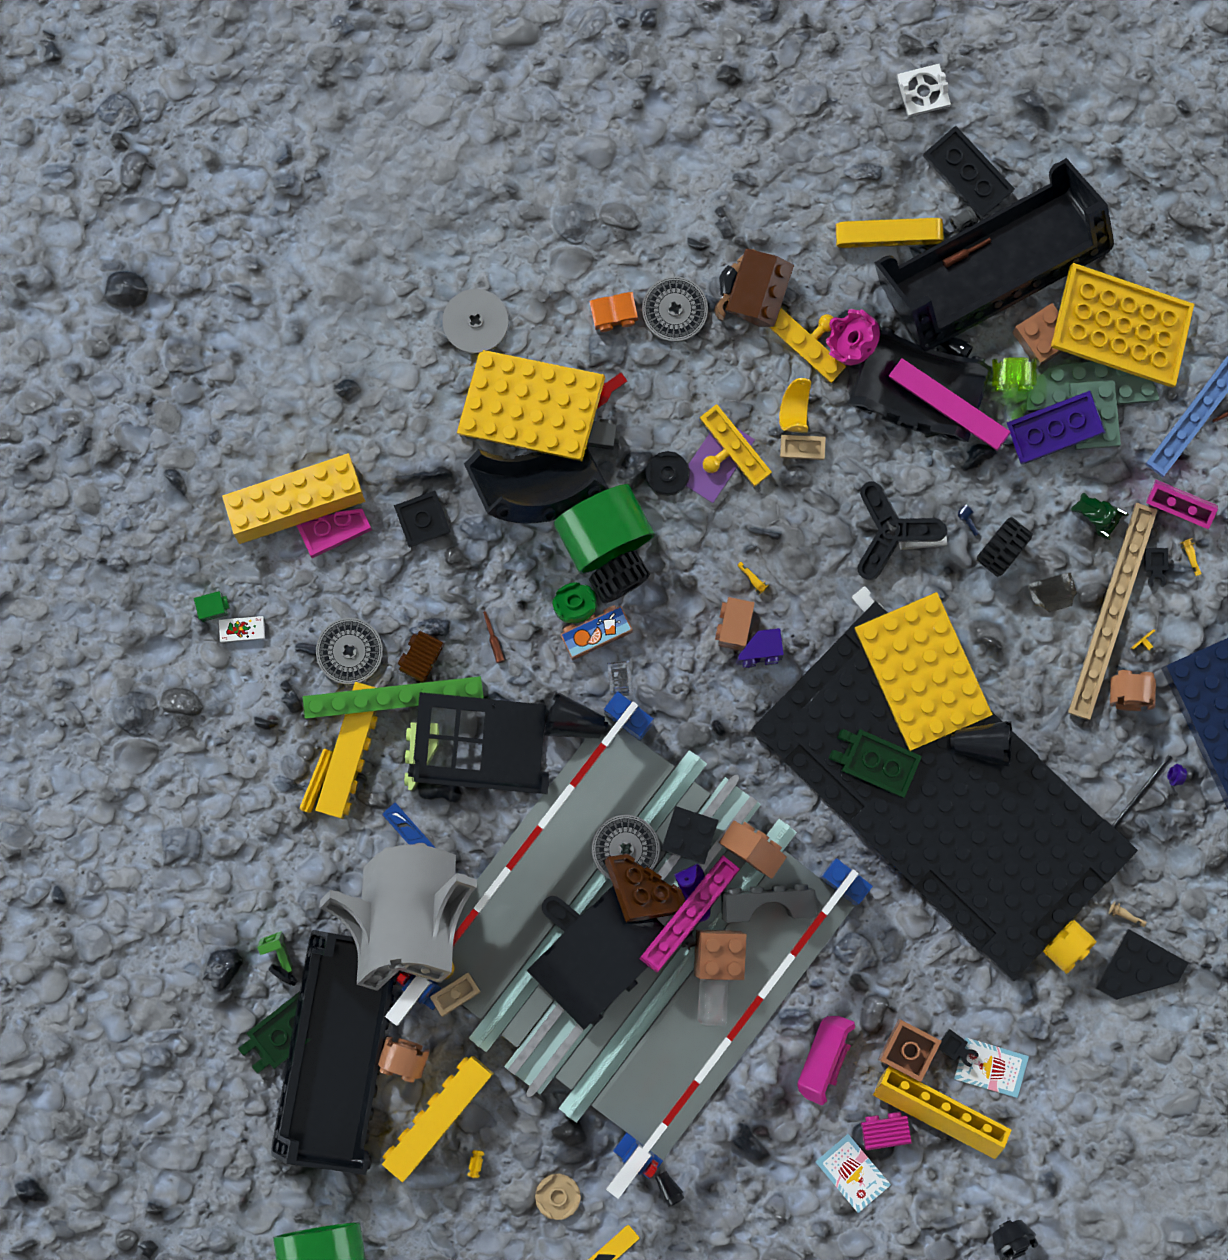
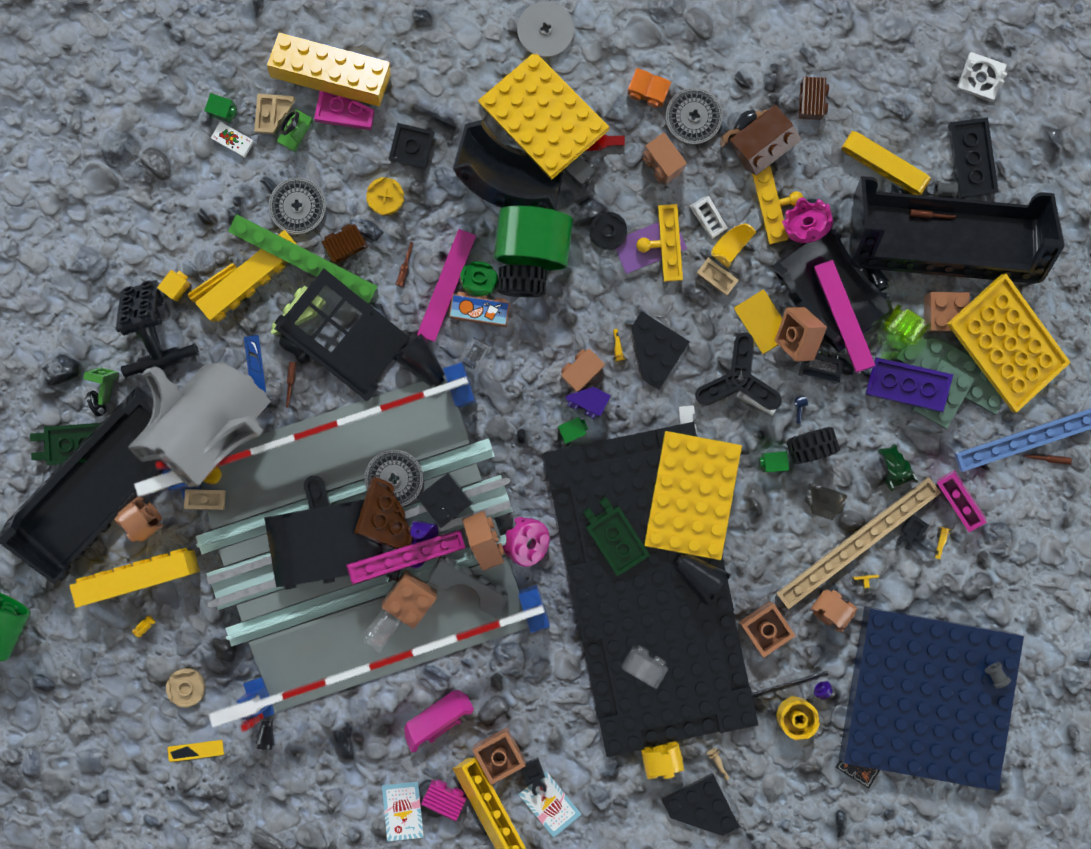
camera: 30 degrees right, 5 degrees up
none -> black plate [115,280,199,378]
none -> yellow brick [157,270,191,302]
none -> tan wing [254,94,295,135]
none -> bright green piece [277,109,313,152]
none -> copper piece [286,362,297,408]
none -> yellow tile [366,177,404,216]
none -> dark pink tile [417,229,477,342]
none -> dark pink plate [503,517,550,567]
none -> green brick [558,417,588,444]
none -> clear brick [621,646,668,689]
none -> black plate [631,311,690,390]
none -> nougat brick [642,132,687,186]
none -> white slope [690,196,728,239]
none -> yellow sticker [734,289,783,354]
none -> nougat brick [738,601,796,658]
none -> green brick [758,451,789,472]
none -> nougat brick [774,307,827,361]
none -> yellow brick [776,696,819,740]
none -> reddish brown brick [798,76,829,120]
none -> black window [798,351,844,384]

